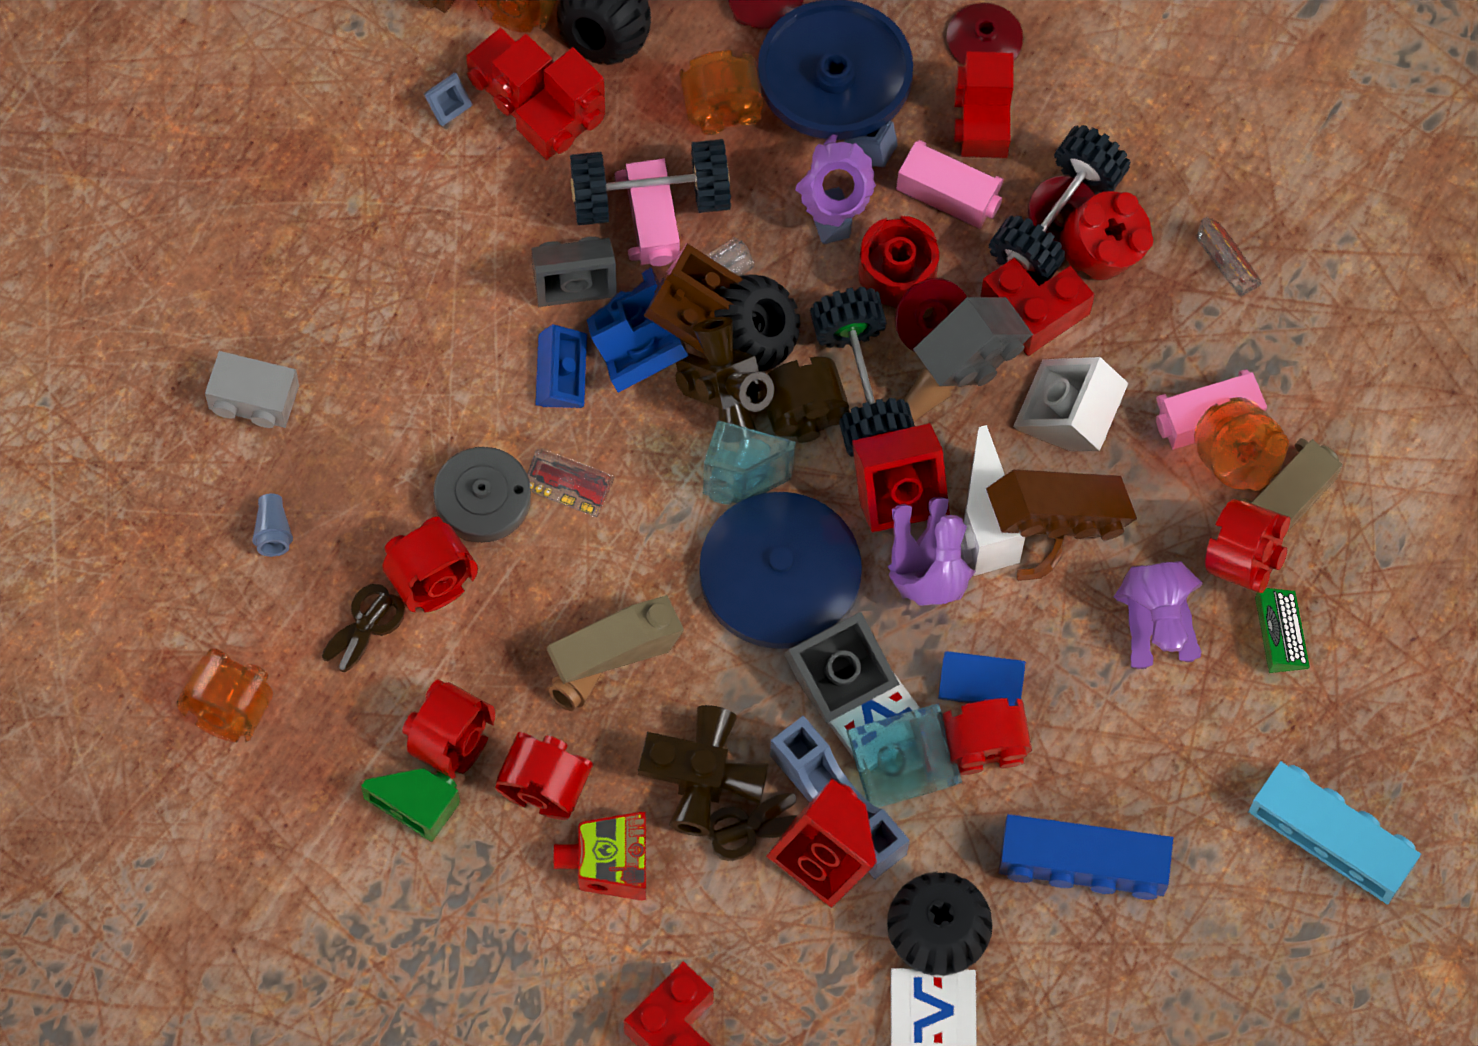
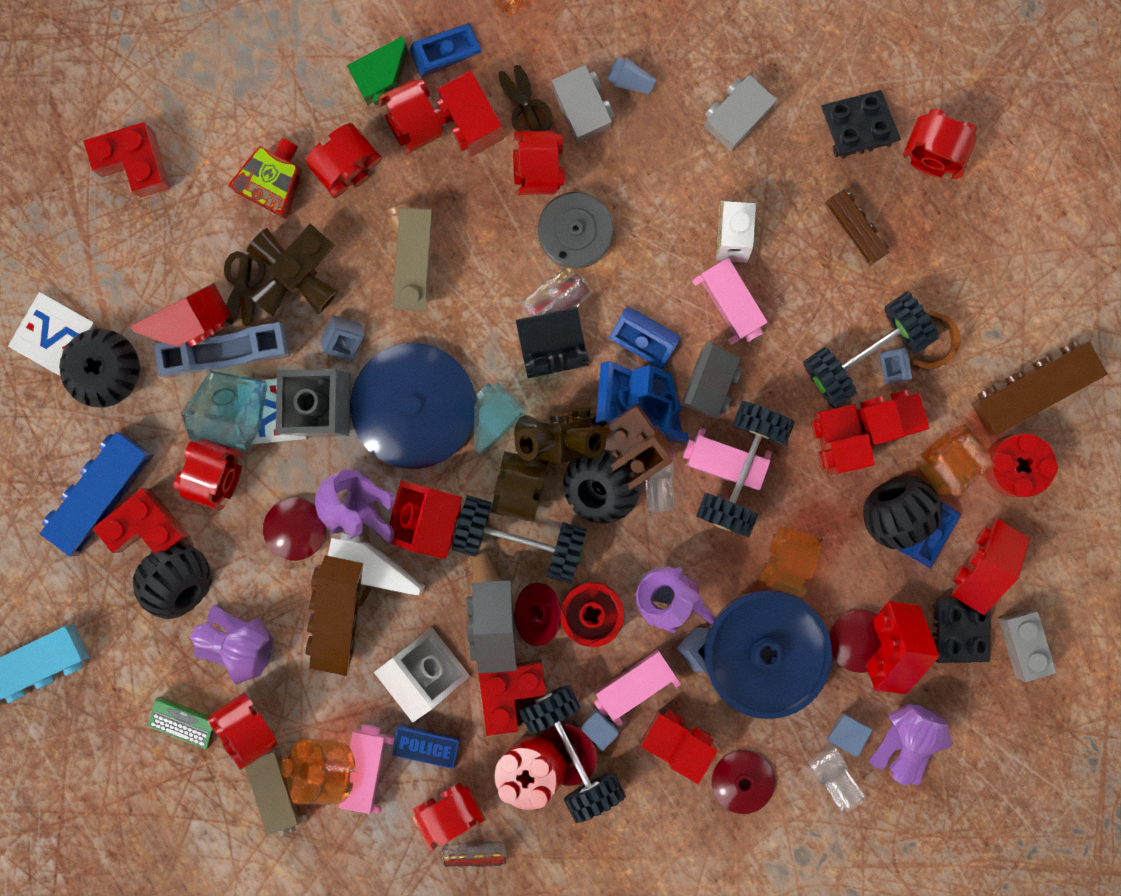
camera: 125 degrees right, 20 degrees up
blue slope [938,651,1026,706] -> none
none -> red brick [92,488,190,553]
none -> black wheel [133,543,212,619]
none -> dark red dish [263,498,326,561]
none -> sand blue slope [321,315,365,361]
none -> slope [392,724,461,769]
none -> blue slope [410,23,482,78]
none -> red brick [412,782,486,851]
none -> red brick [436,70,504,157]
none -> black hinge [515,307,589,378]
none -> light grey brick [551,65,615,144]
none -> sand blue slope [581,708,619,751]
none -> bright pink brick [692,258,768,345]
none -> white torso [716,201,756,263]
none -> black axle [803,292,939,408]
none -> black hinge [821,90,901,159]
none -> reddish brown piece [825,189,890,266]
none -> red brick [903,109,977,179]
none -> dark orange helmet [910,310,961,371]

